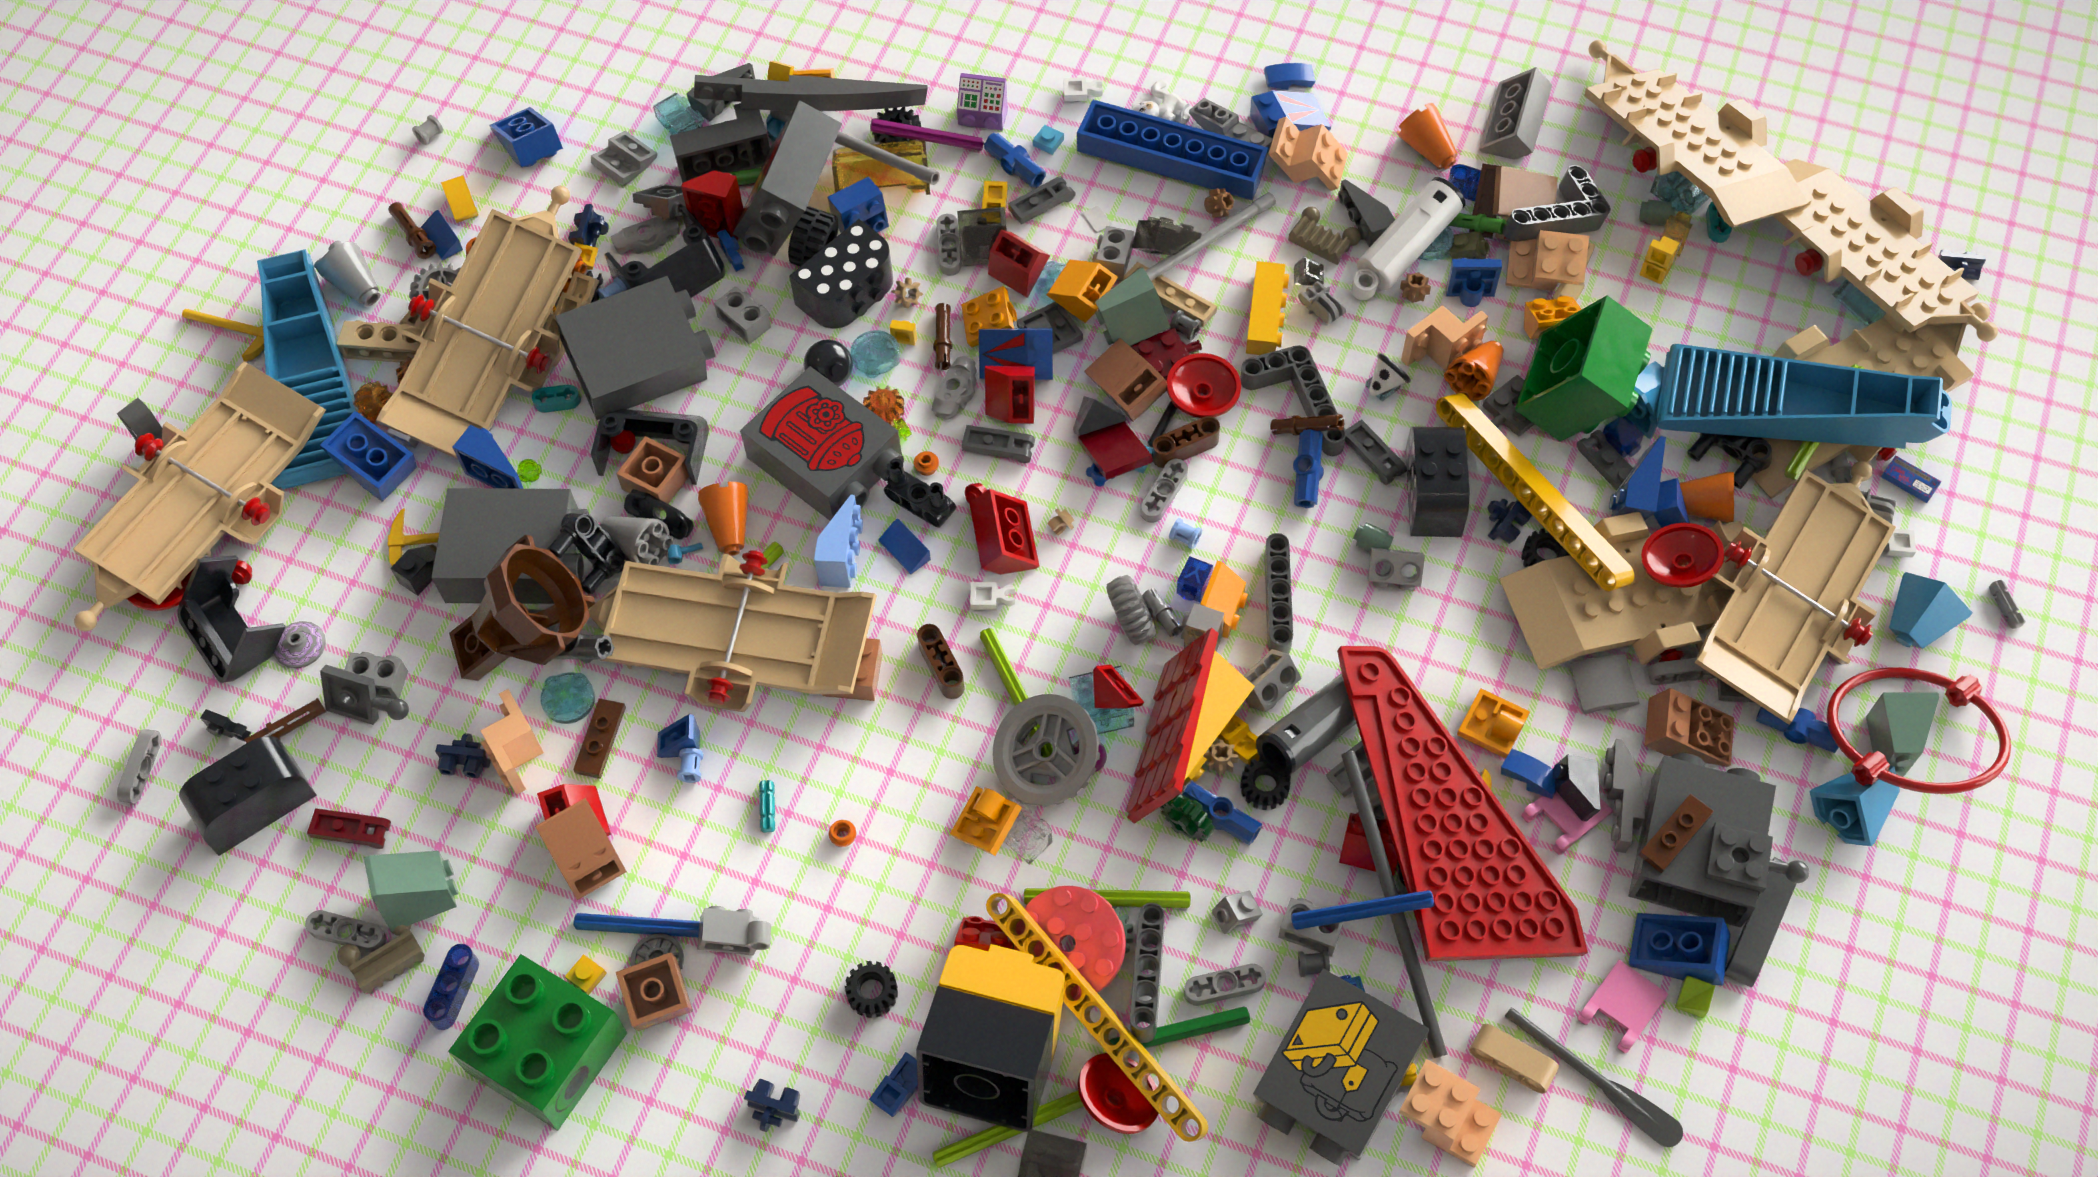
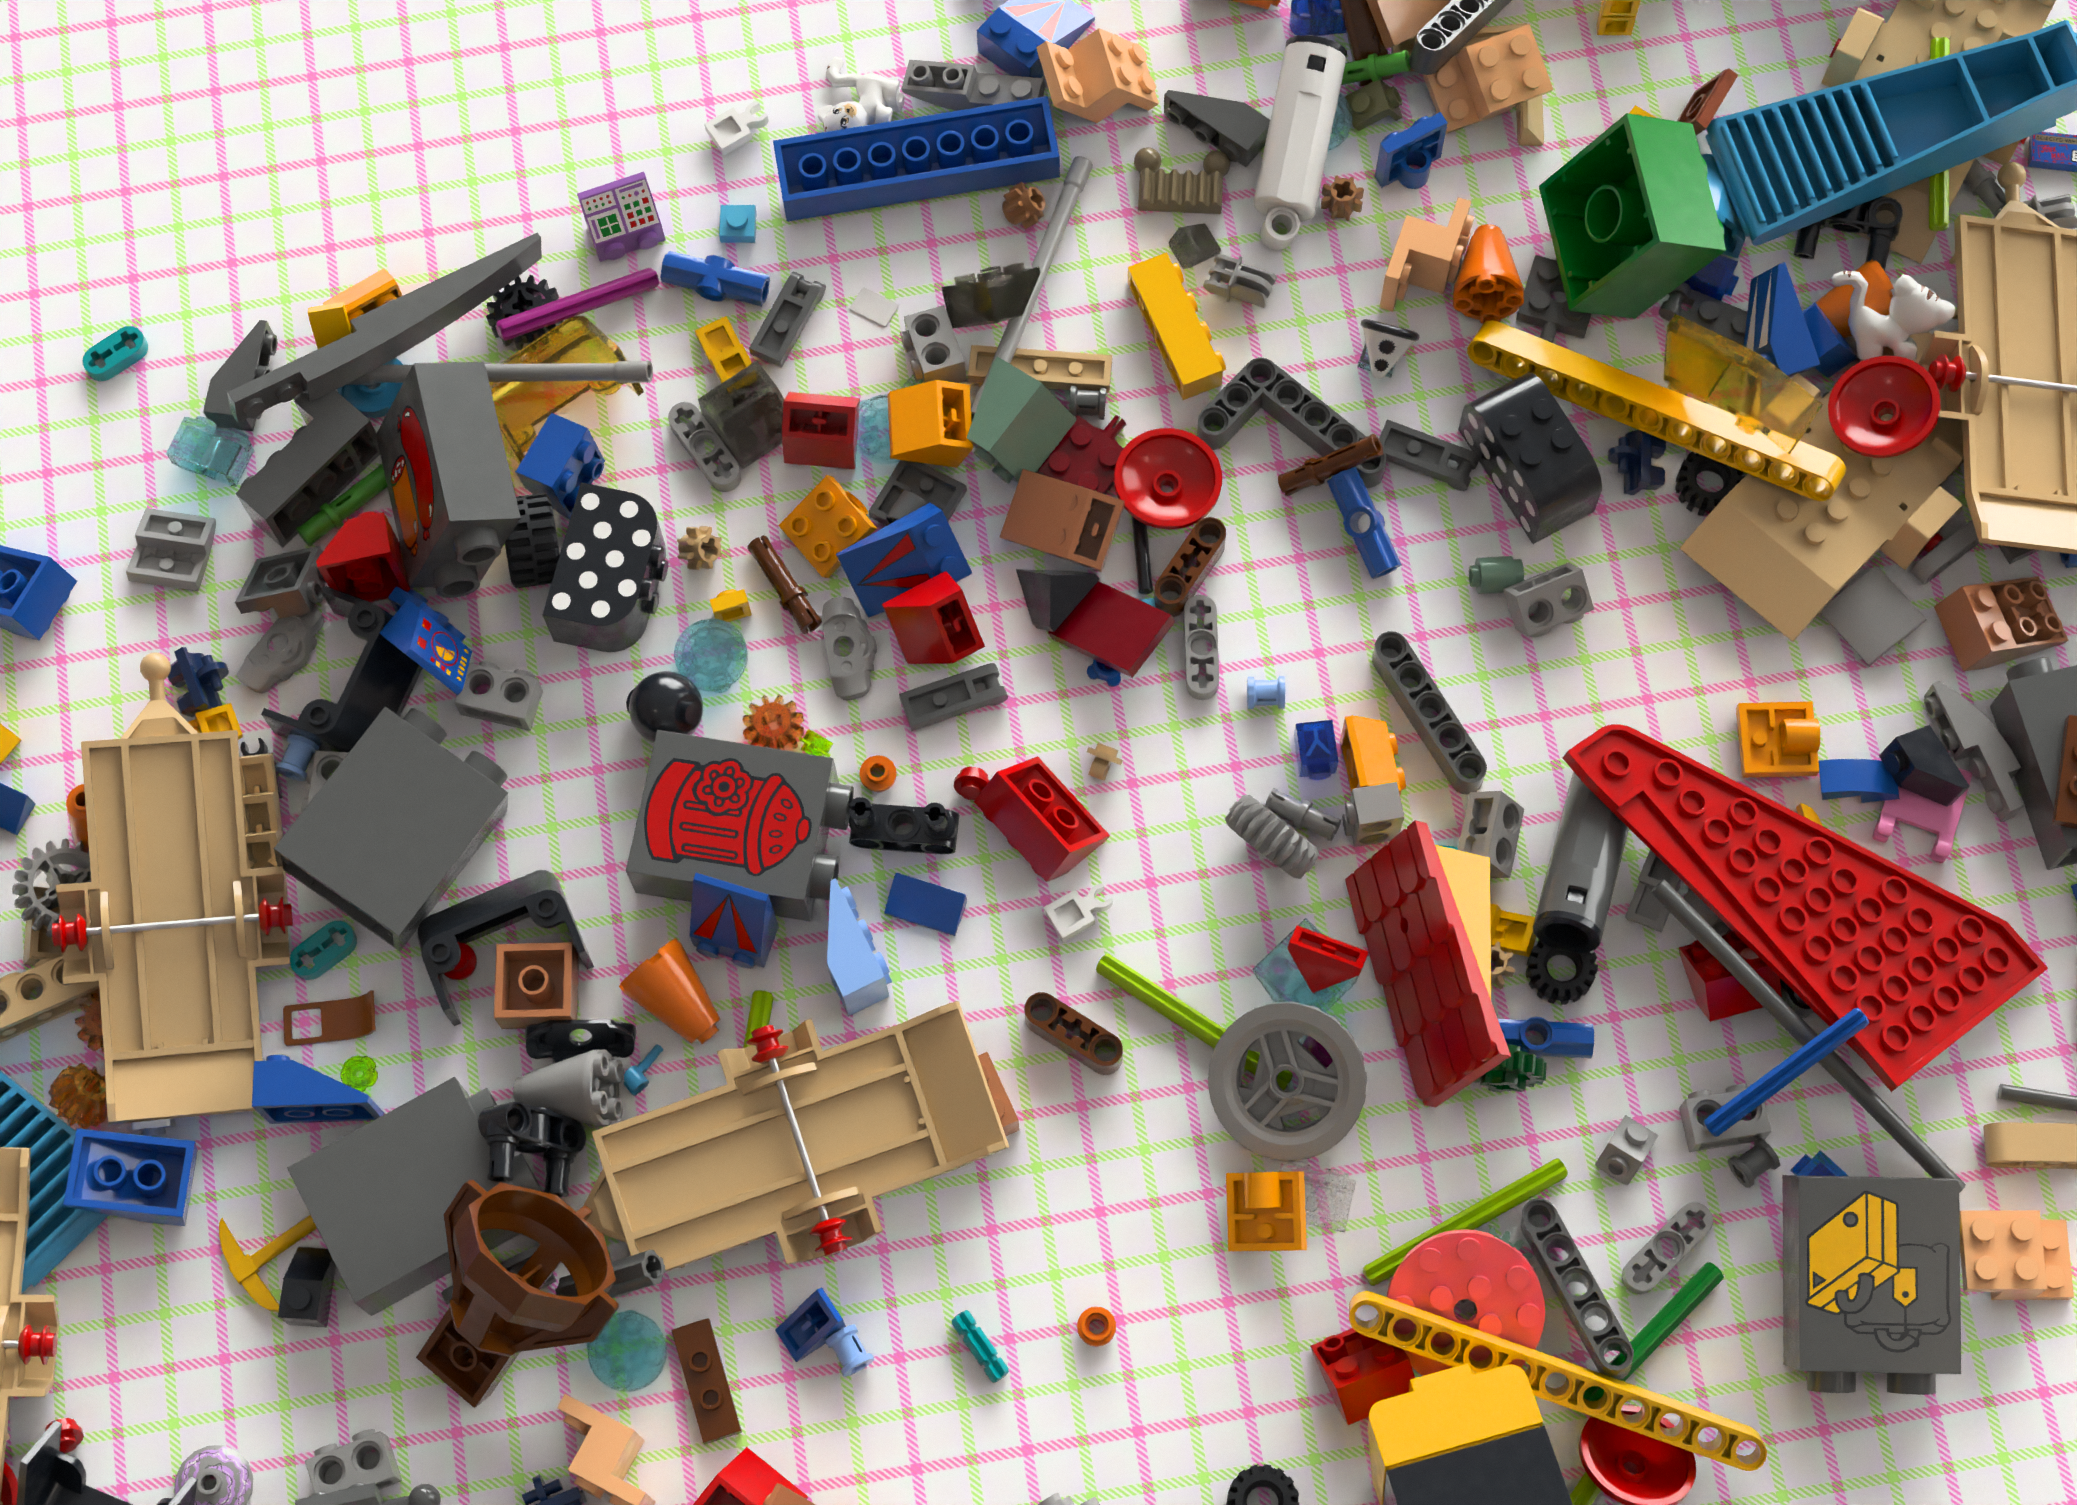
camera: 30 degrees left, 10 degrees up
light orange slope [1524,296,1582,339] -> none
none -> teal beam [82,326,148,381]
none -> dark orange piece [283,990,376,1046]
none -> blue slope [380,599,472,695]
none -> blue slope [689,873,779,969]
none -> clear yellow windscreen [1663,314,1823,454]
none -> copper tile [1677,68,1738,135]
none -> white animal [1832,270,1955,360]

